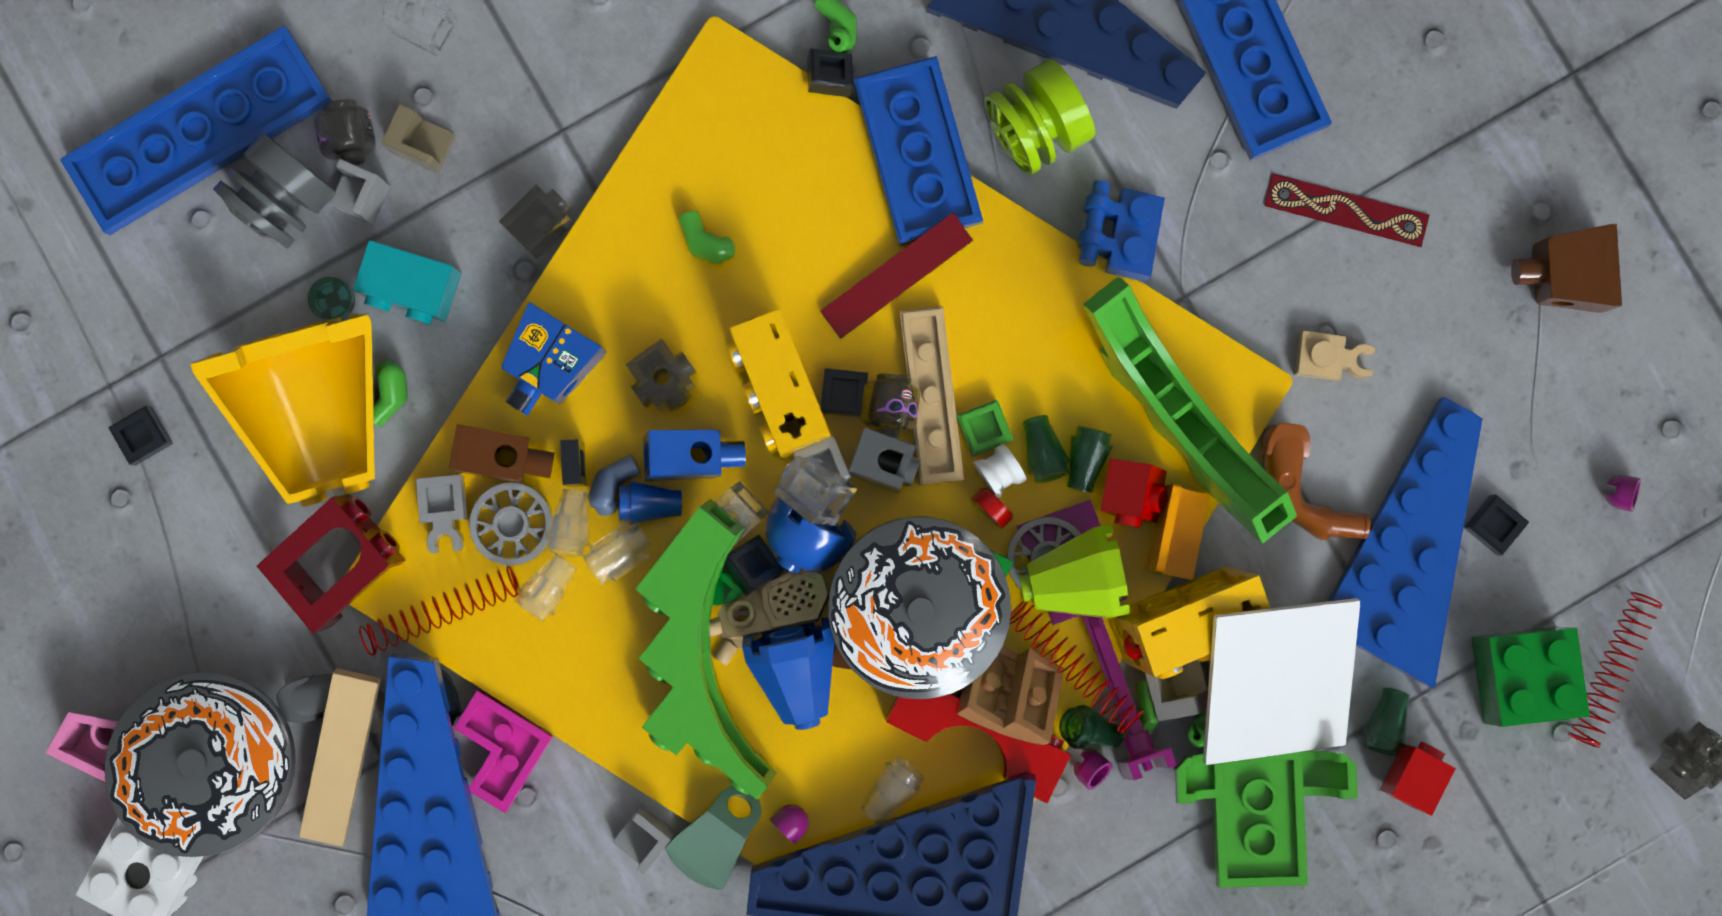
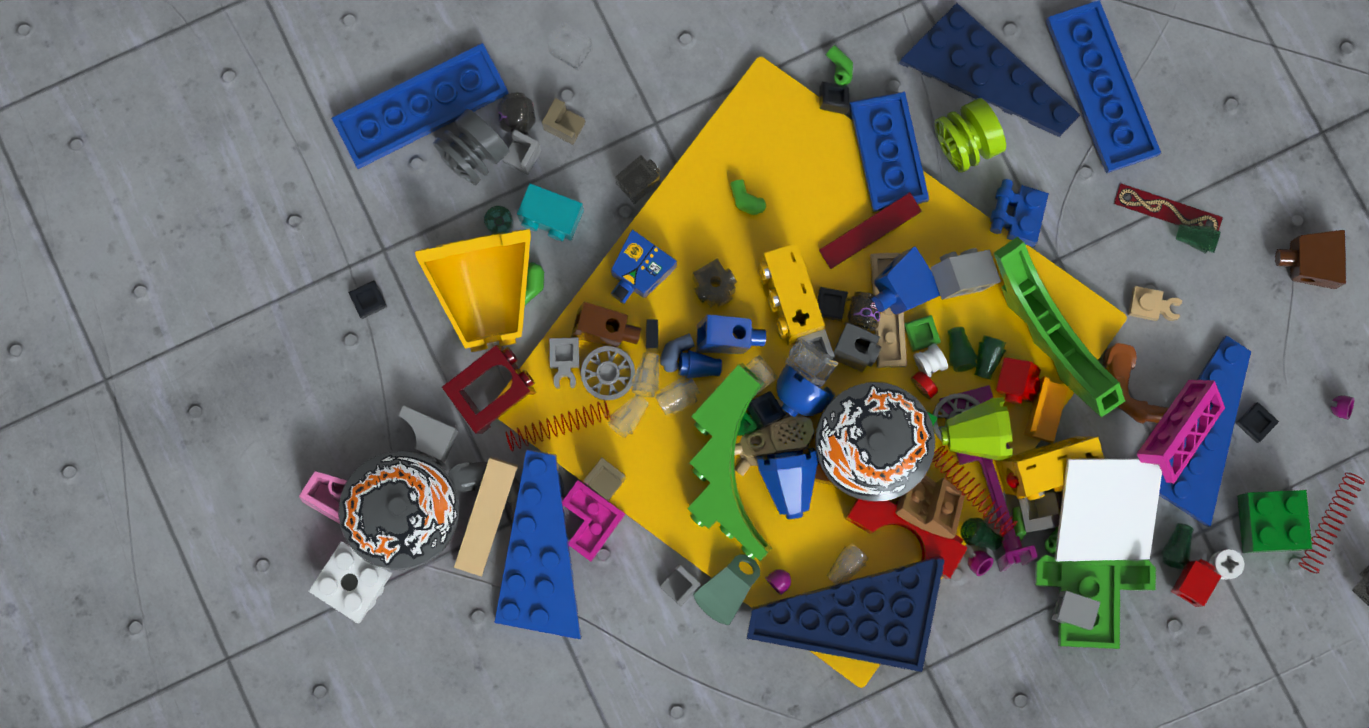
camera: 10 degrees right, 5 degrees down
none -> light grey arch [398,405,459,463]
none -> dark tan panel [584,458,626,501]
none -> blue torso [872,246,940,315]
none -> light grey brick [930,248,1001,300]
none -> light grey panel [1052,591,1101,630]
none -> dark pink fence [1137,380,1225,483]
none -> clear green cone [1175,223,1221,254]
none -> white wheel [1209,549,1245,580]

